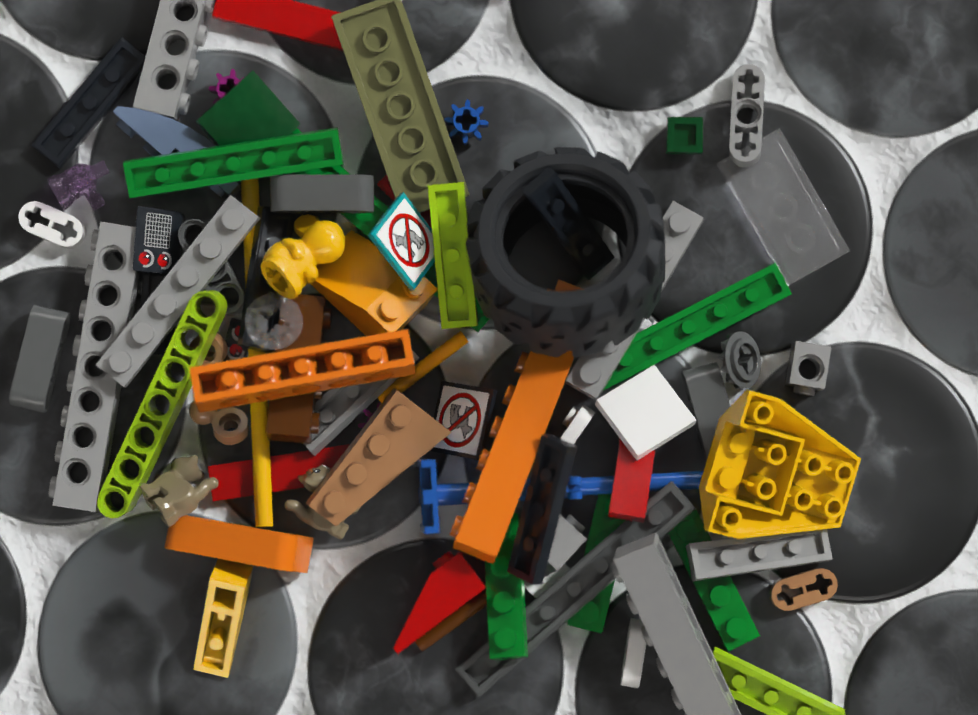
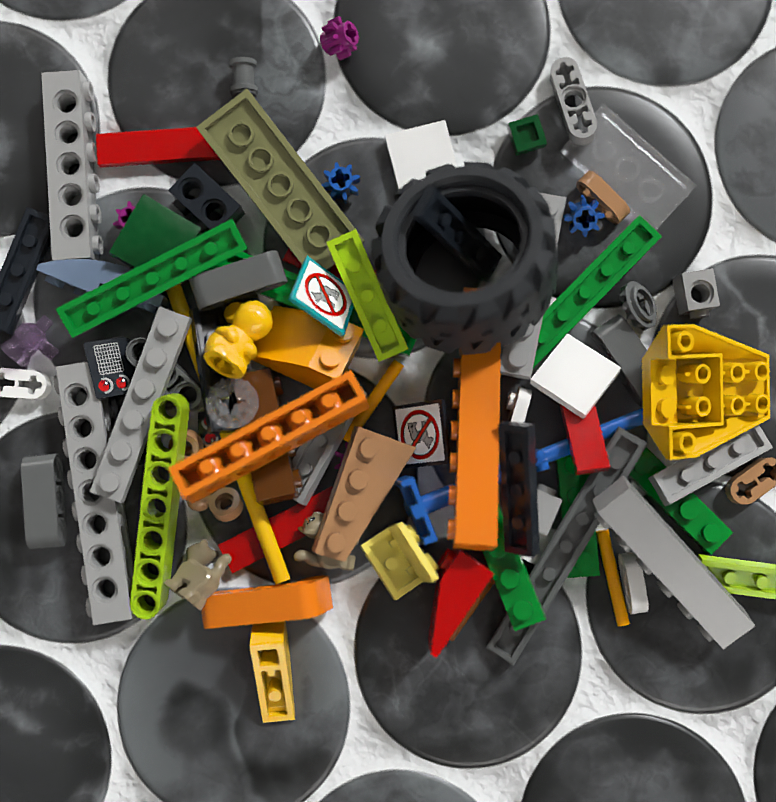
camera: 20 degrees left, 0 degrees up
none -> black brick [168,163,245,233]
none -> light yellow bracket [360,522,439,600]
none -> white tile [385,120,457,190]
none -> blue gear [563,195,605,237]
none -> medium nougat beam [576,171,630,224]
none -> light orange bar [596,529,630,626]

